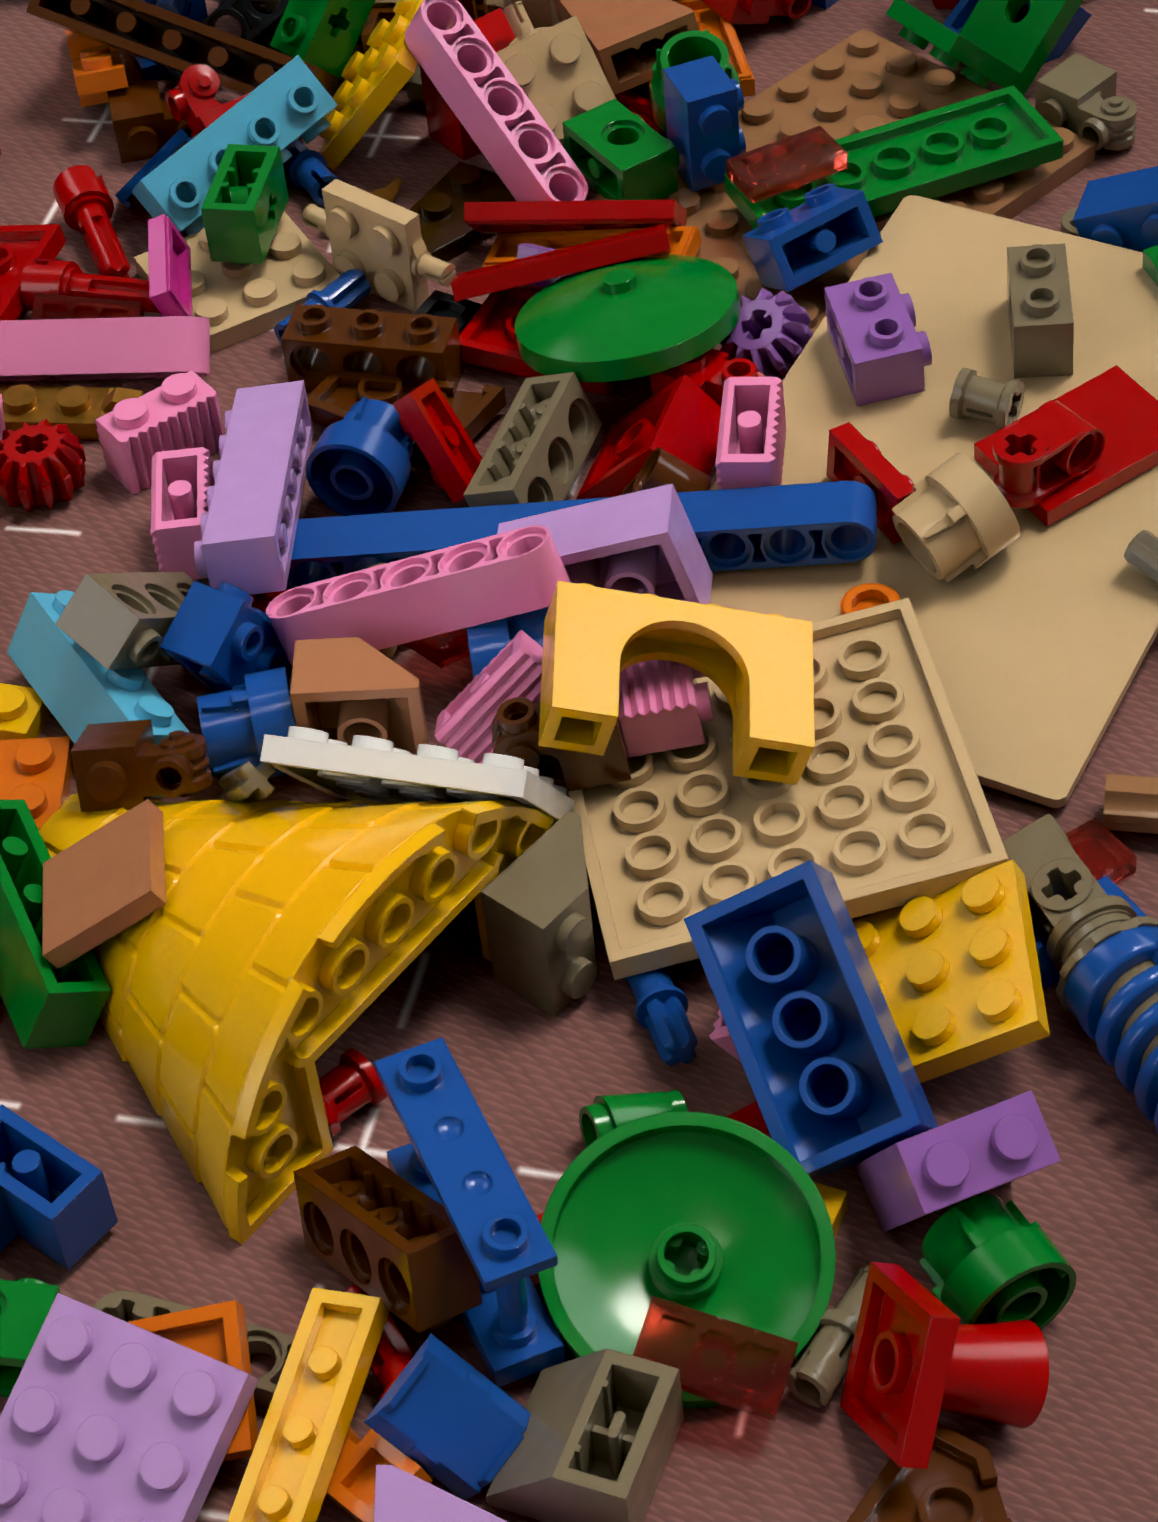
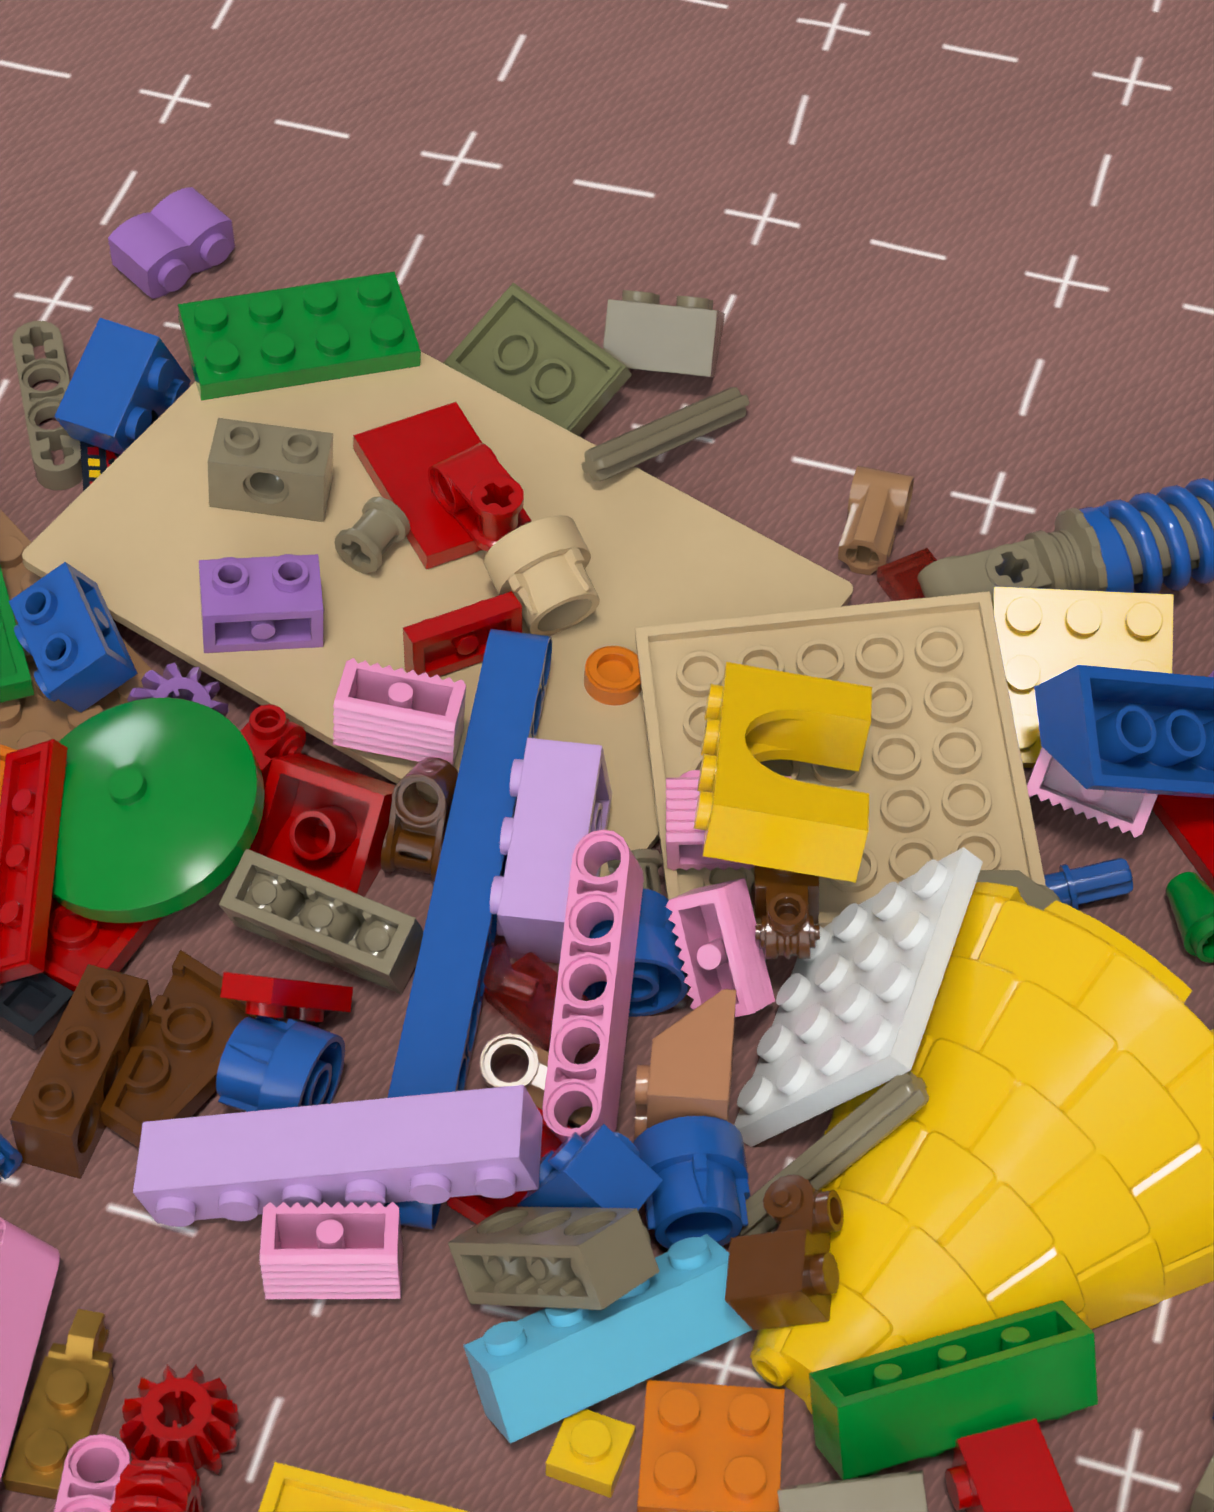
camera: 90 degrees left, 5 degrees up
nougat tile [42,799,166,969] -> none
bright pink brick [94,370,225,494] -> none

